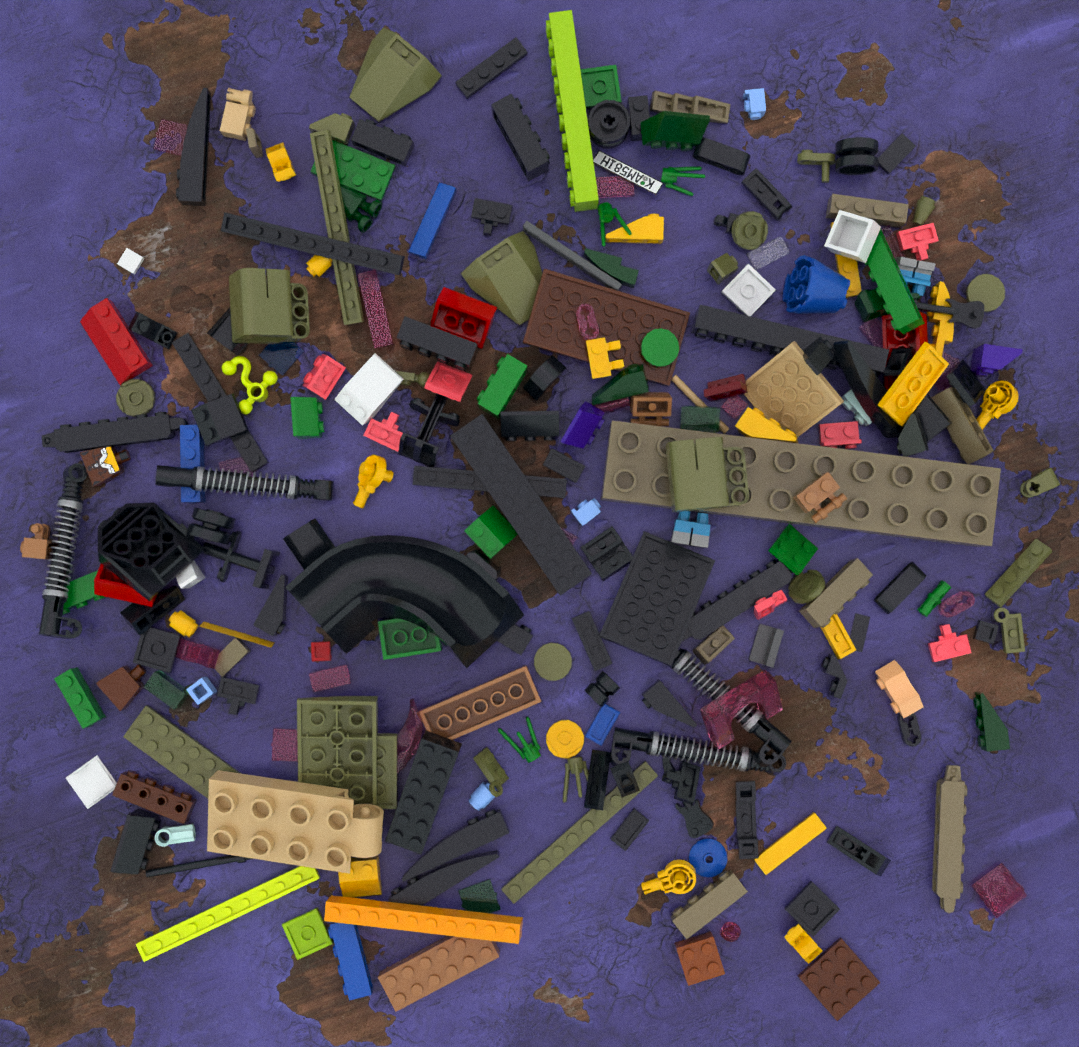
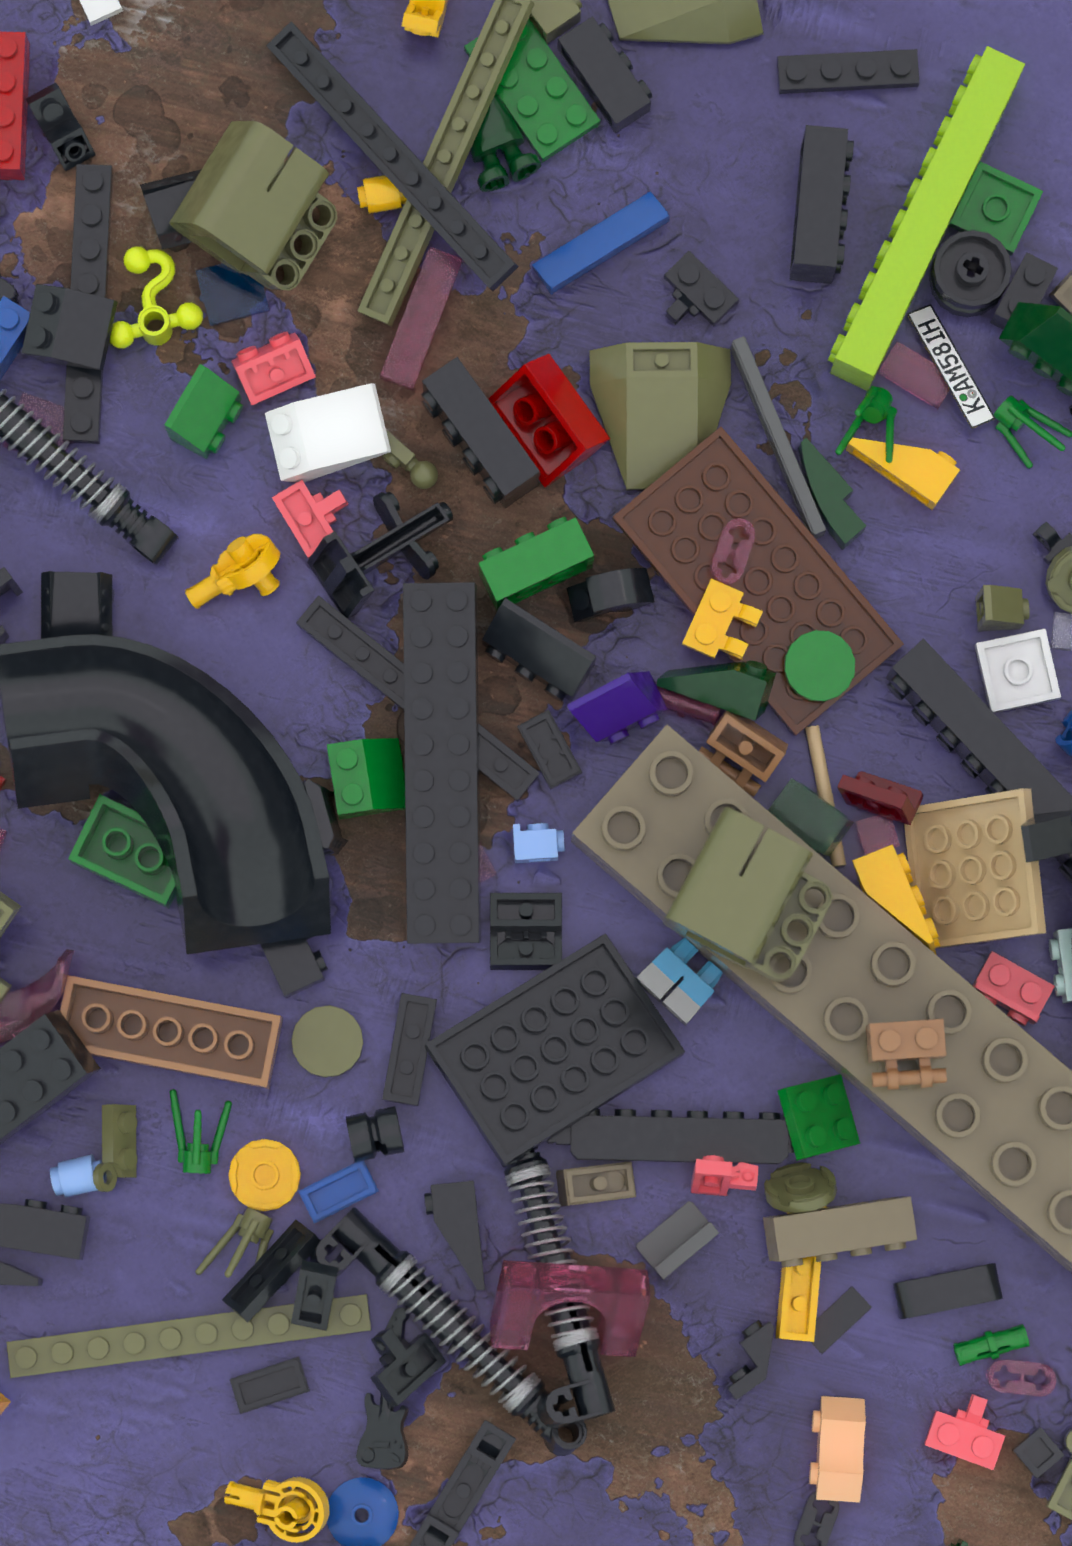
camera: 35 degrees right, 5 degrees down
coral plate [424,361,473,402] -> none

